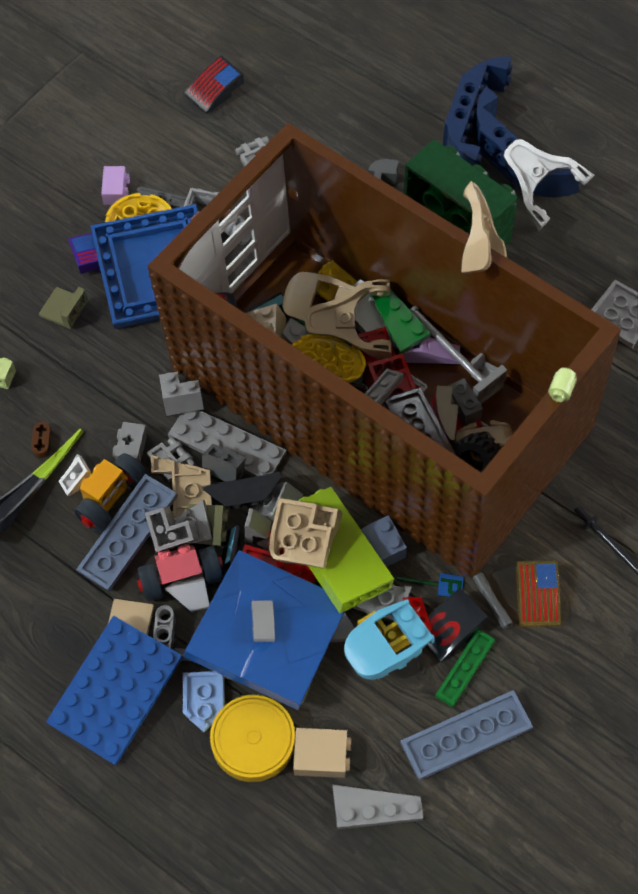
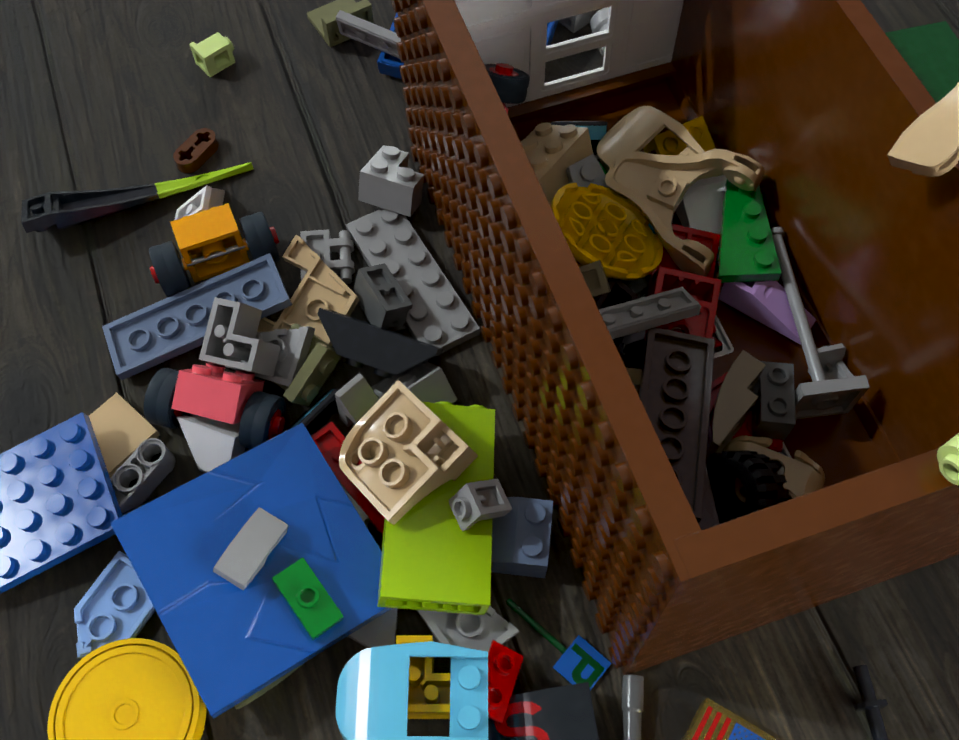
camera: 30 degrees right, 0 degrees up
light grey brick [113,422,147,462] -> none
none -> green plate [272,557,344,641]
none -> light grey tile [336,10,401,58]
none -> light grey bracket [449,479,512,531]

